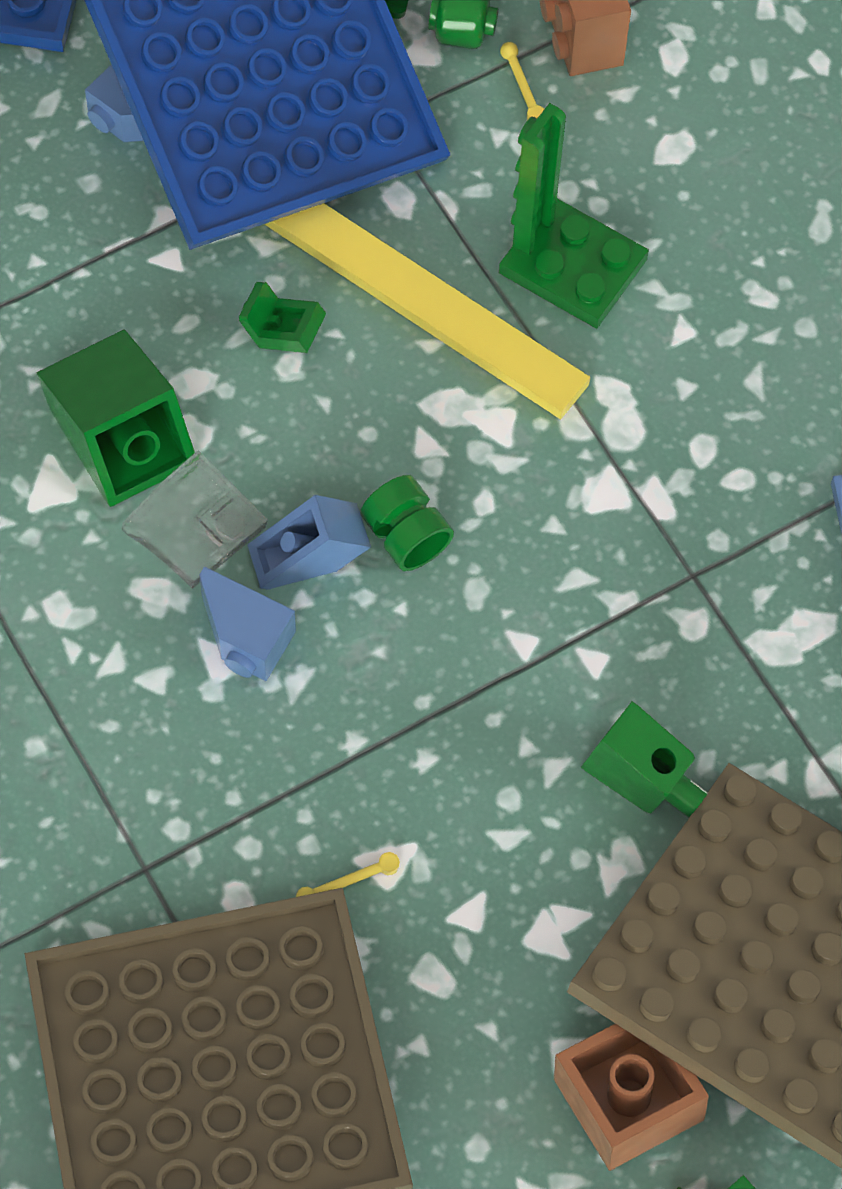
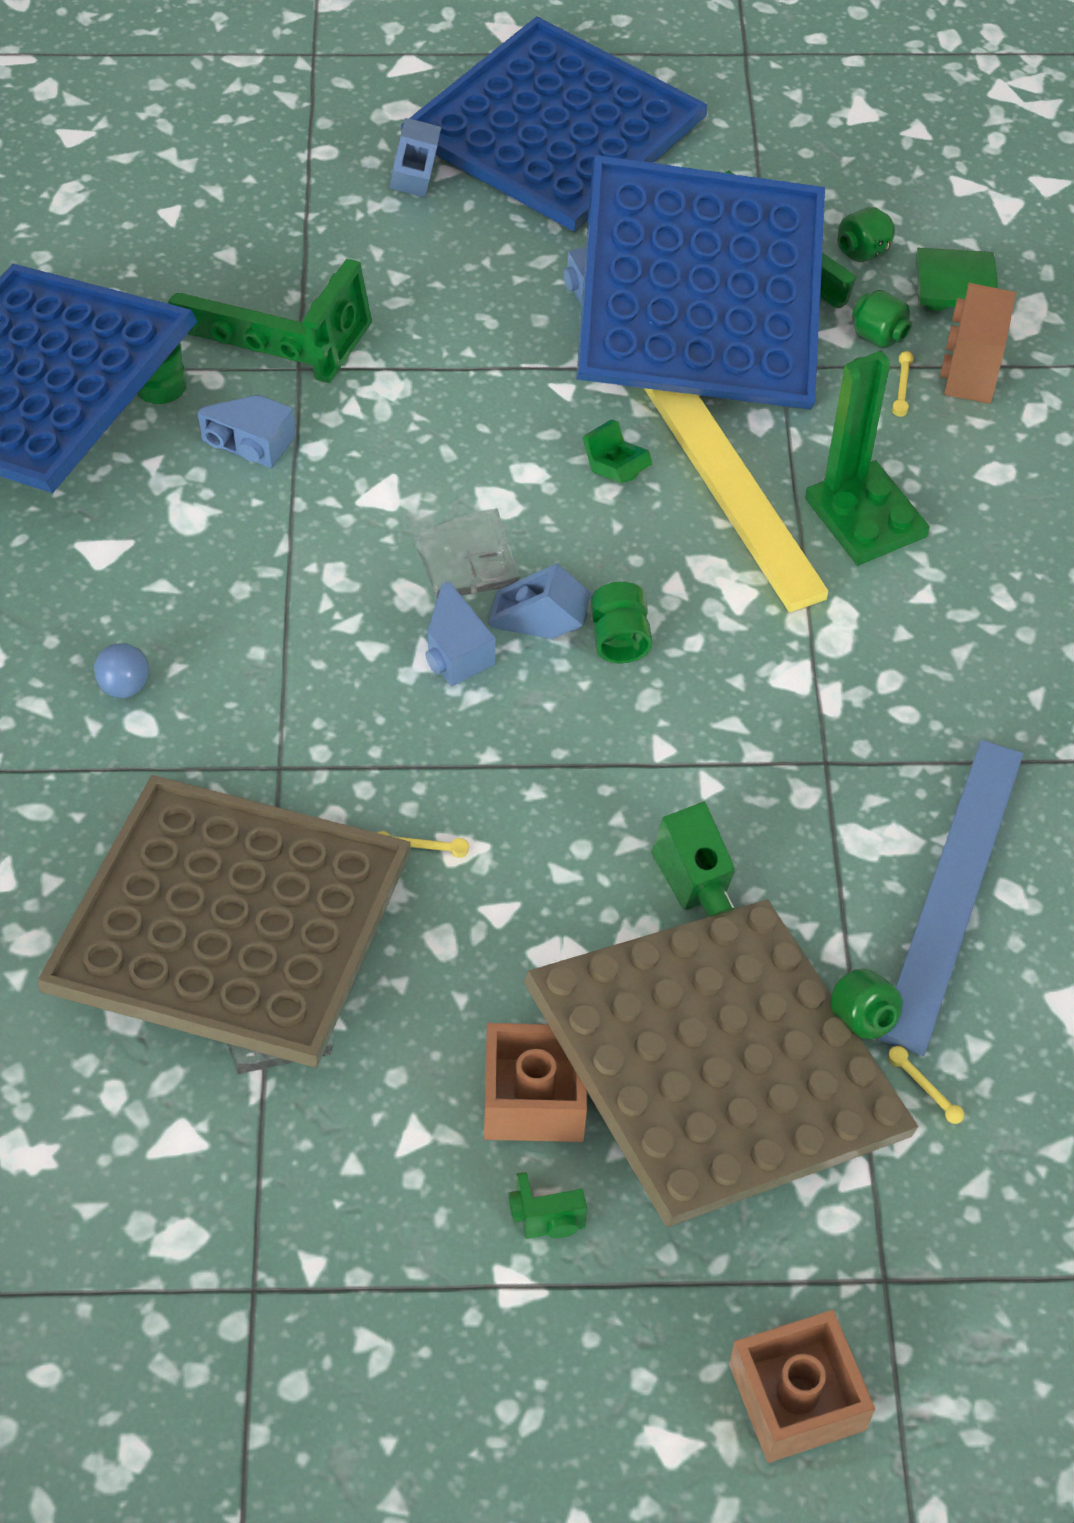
camera: 30 degrees right, 10 degrees down
green slope [36,329,198,507] -> none

